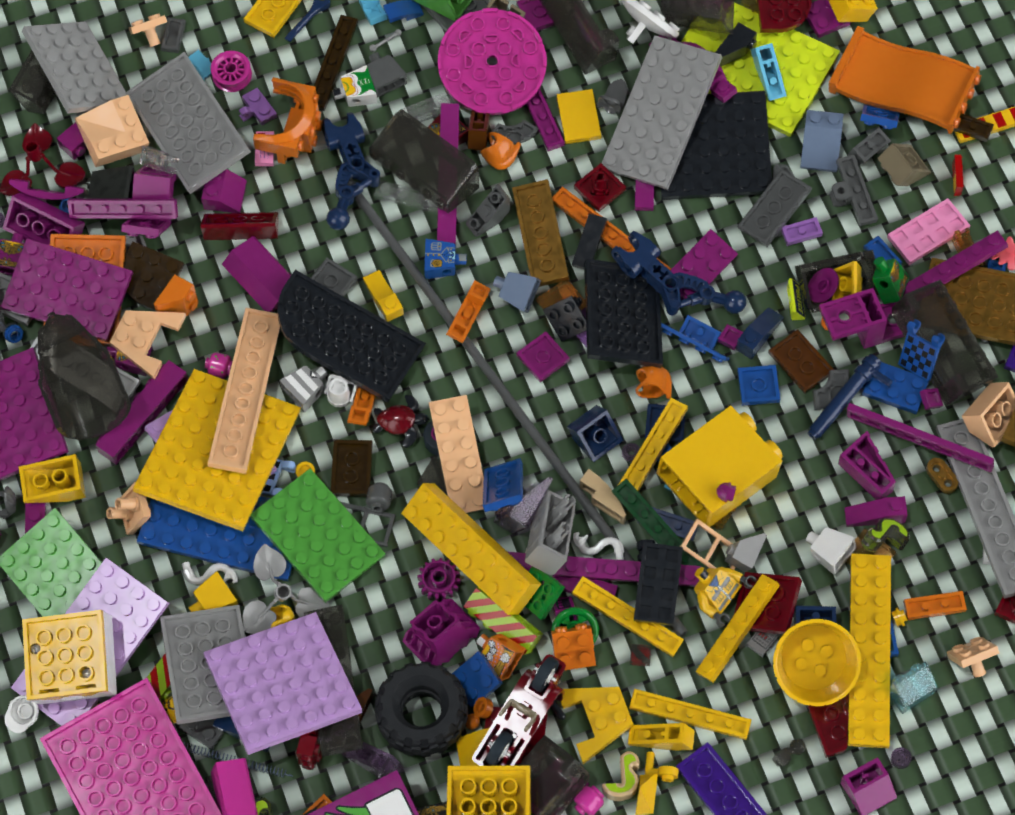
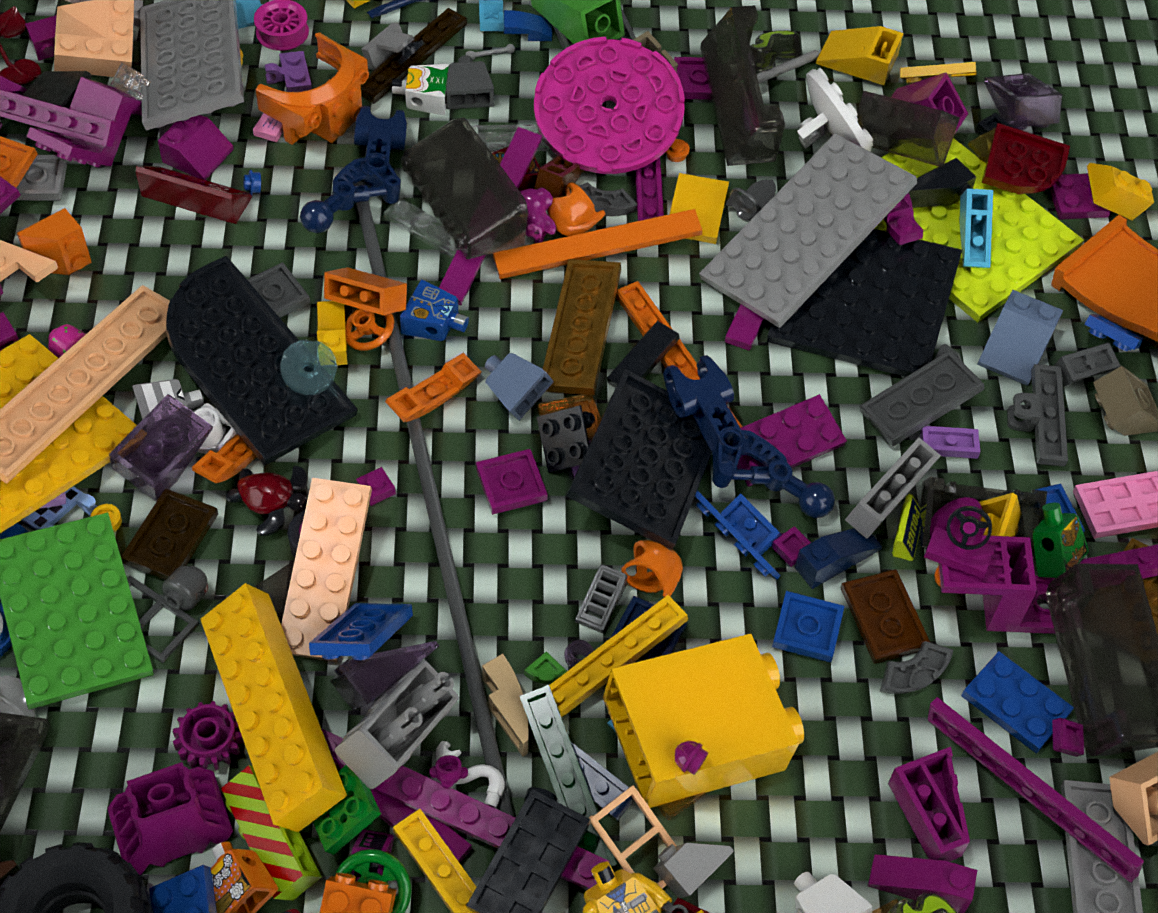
camera: 15 degrees right, 10 degrees down
dark brown plate [124,241,185,312] -> none
magenta slope [222,236,291,313] -> none
dark grey slope [465,184,510,237] -> none
dark blue slope [567,405,623,462] -> none
dark red plate [574,163,626,212] -> none
dark blue cylinder [807,354,893,440] -> none
blue flag [898,319,945,382] -> none
pearl gold plate [926,458,958,494] -> none
none -> clear purple slope [109,394,213,502]
none -> blue plate [243,170,261,195]
none -> clear light blue plate [280,340,337,395]
none -> orange brick [324,267,407,315]
none -> orange piece [346,308,394,351]
none -> magenta plate [356,467,396,506]
none -> light grey piece [361,22,425,71]
none -> magenta plate [430,755,468,787]
none -> orange tile [493,209,702,279]
none -> magenta animal [500,178,556,244]
none -> bright green tile [524,651,567,684]
none -> dark grey slope [575,565,628,633]
none -> orange plate [665,139,690,162]
none -> light grey brick [845,437,941,539]
none -> magenta piece [924,506,994,579]

